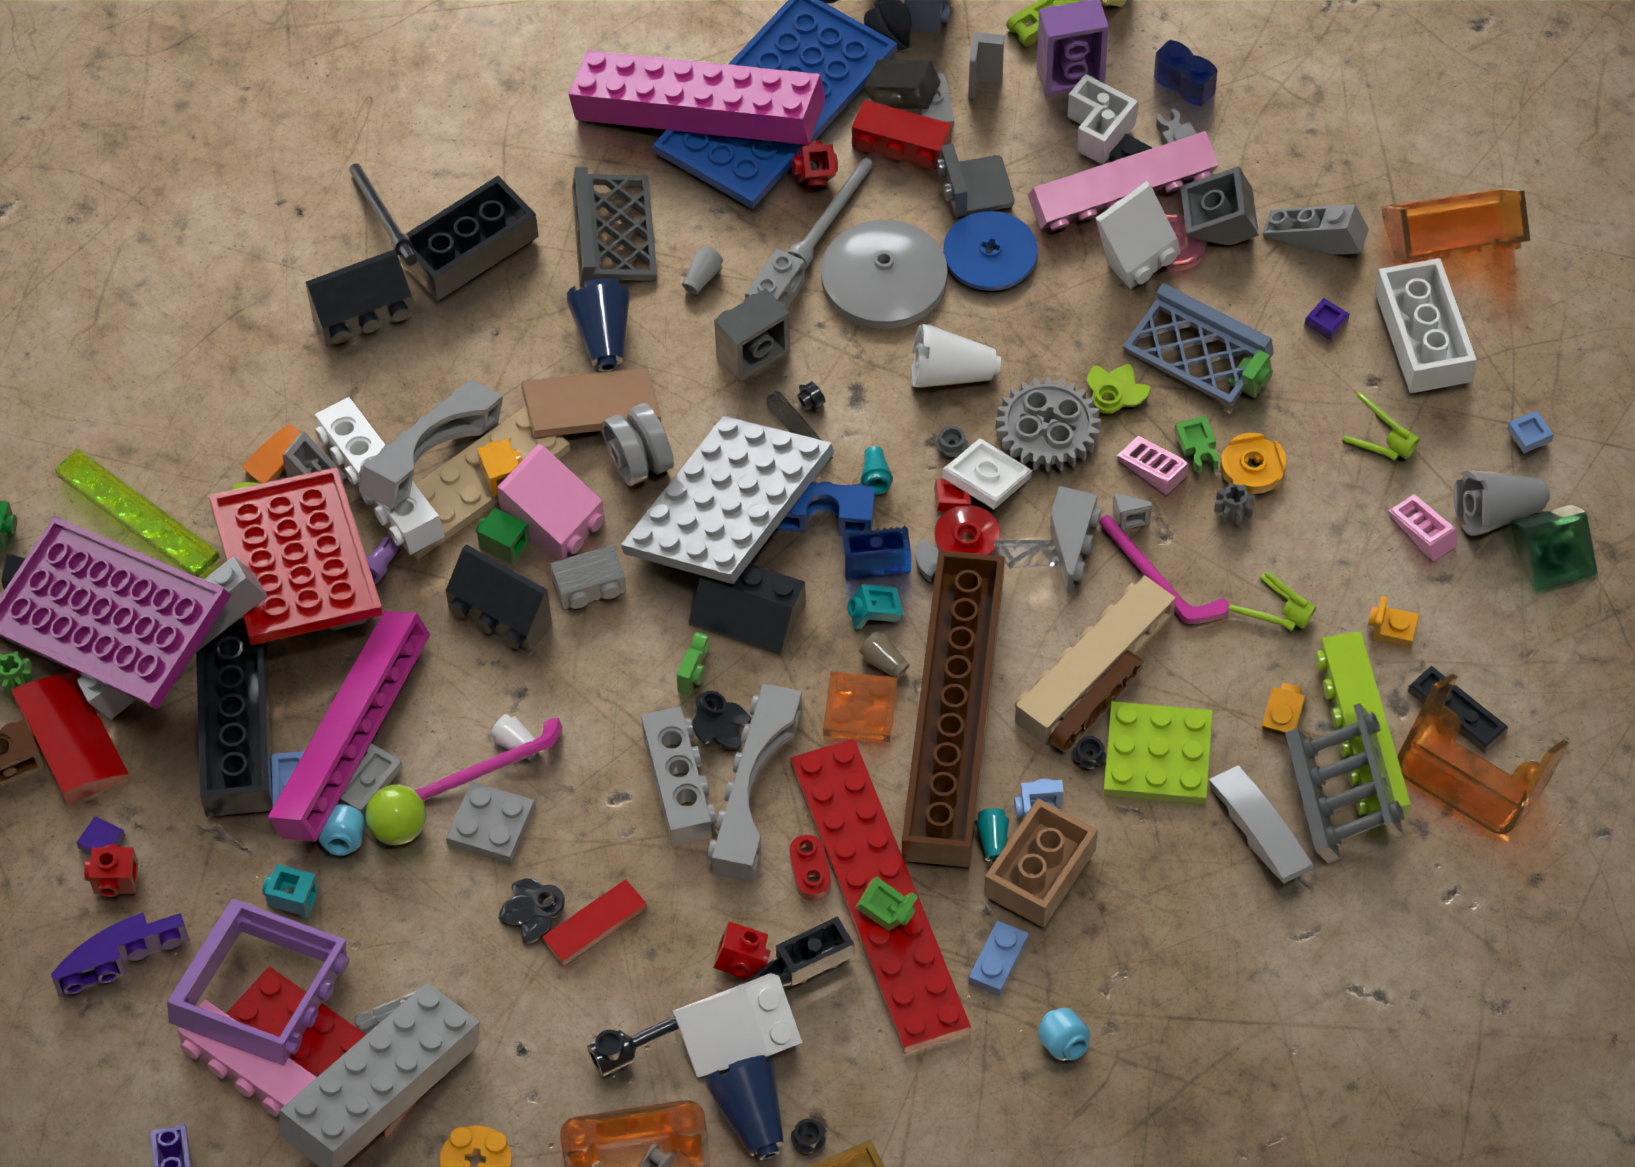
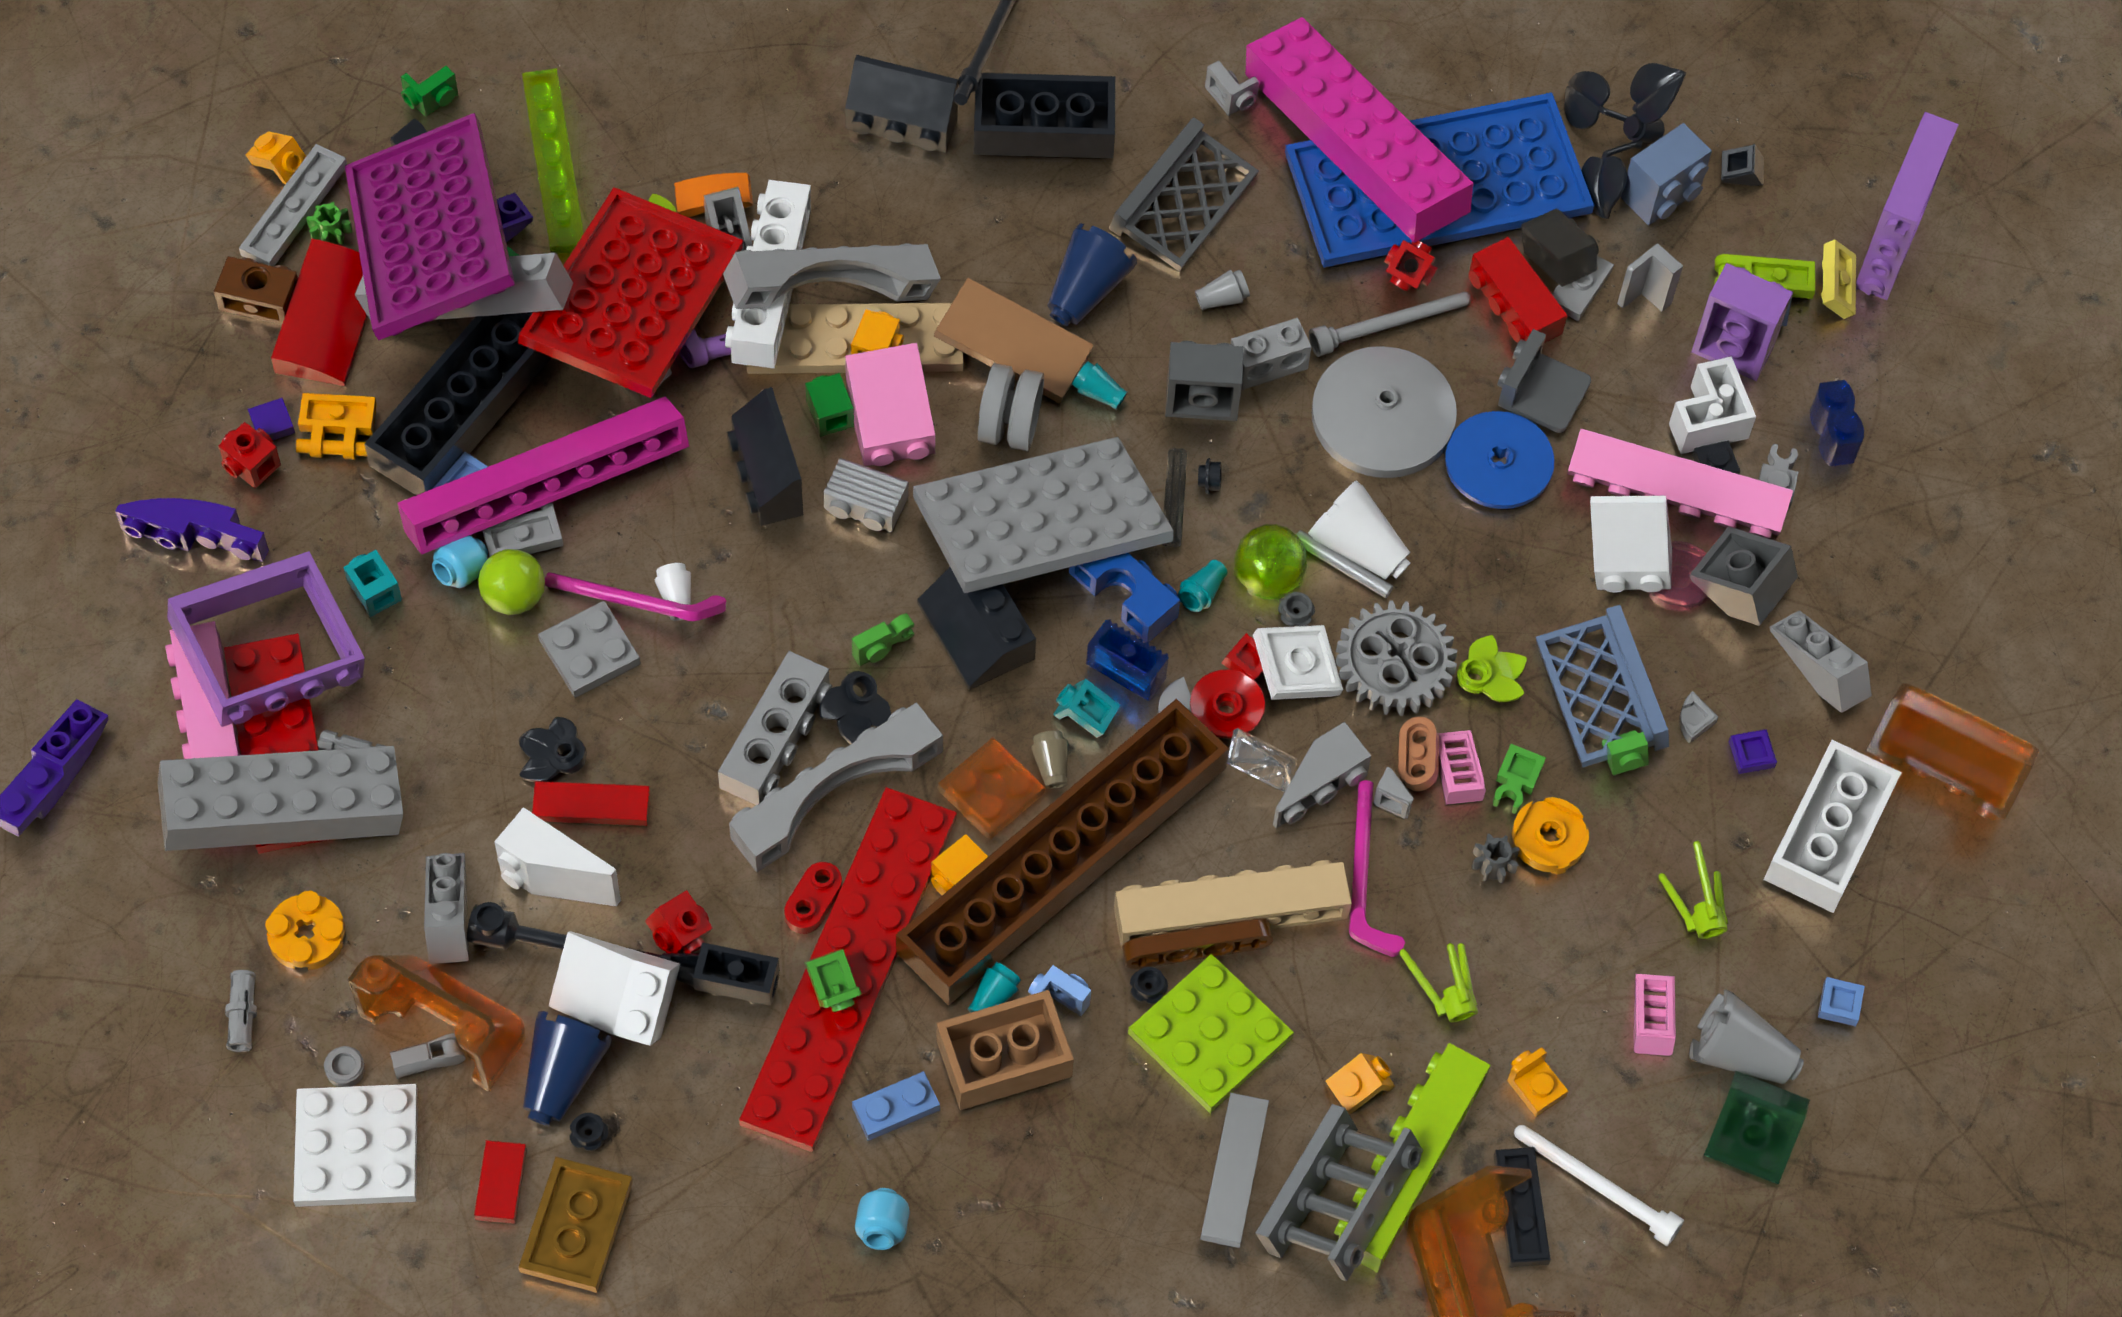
camera: 35 degrees right, 5 degrees up
none -> light orange plate [296,393,377,460]
none -> light grey slope [424,853,469,964]
none -> white slope [494,807,621,906]
none -> light orange brick [931,834,988,895]
none -> teal cone [1072,361,1128,410]
none -> light grey bracket [1205,61,1260,116]
none -> clear neon green cylinder [1233,524,1307,599]
none -> light grey bar [1293,530,1394,598]
none -> nougat plate [1398,717,1439,791]
none -> white piece [1514,1125,1685,1247]
none -> light grey tile [1679,691,1719,744]

